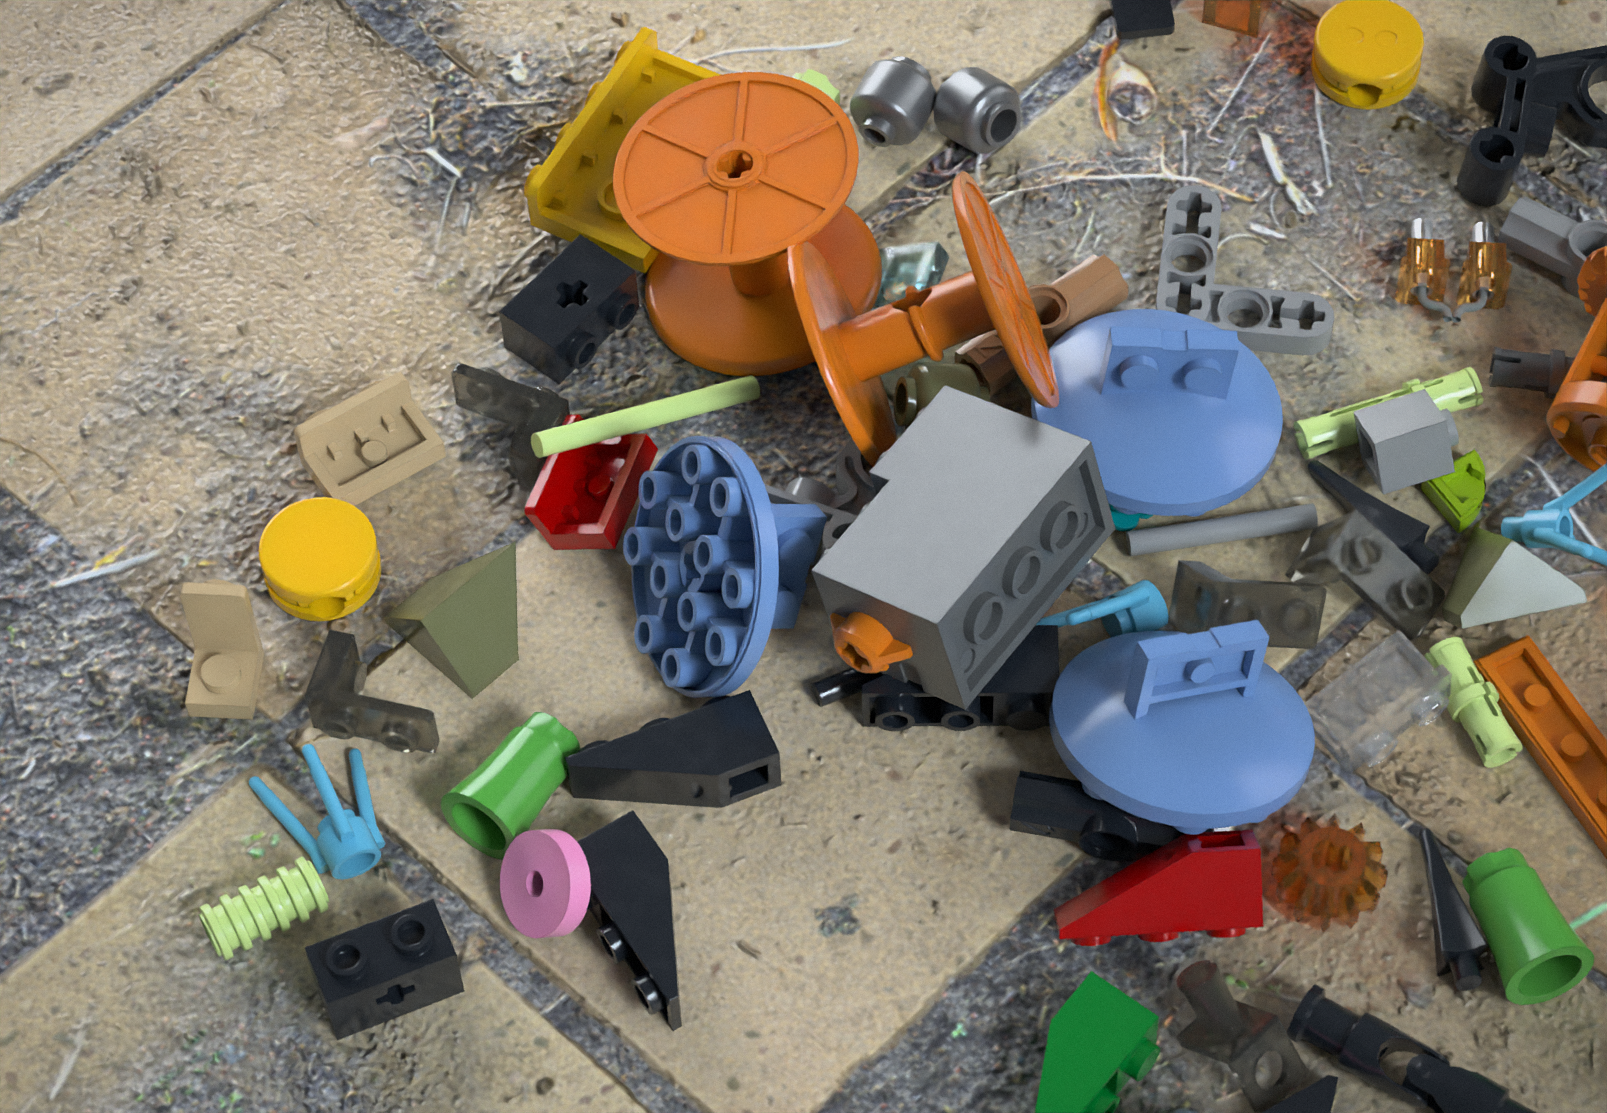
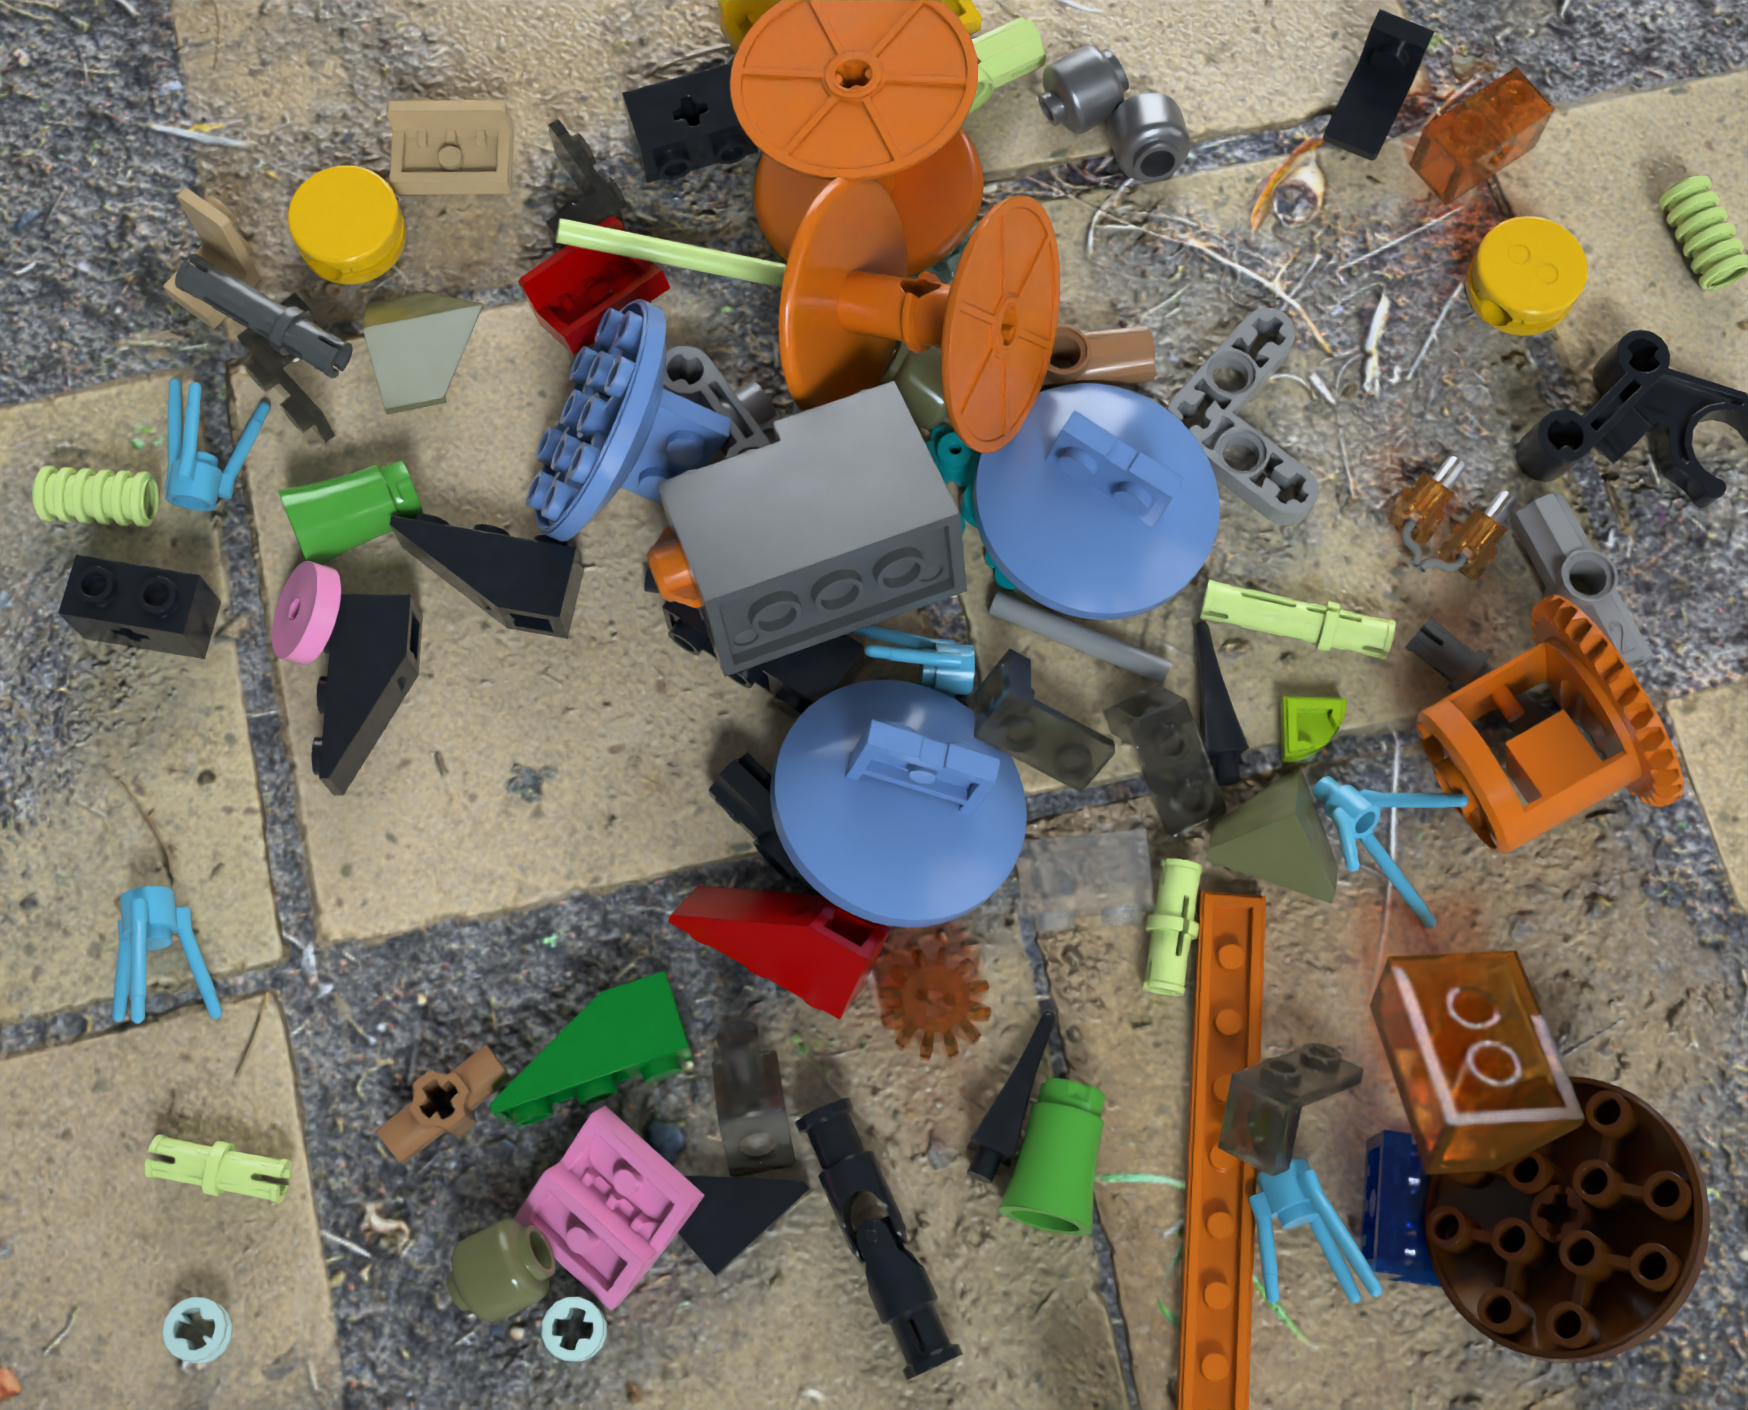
camera: 30 degrees right, 15 degrees up
light grey brick [1354,389,1459,495] -> none
none -> dark grey pin [175,254,353,379]

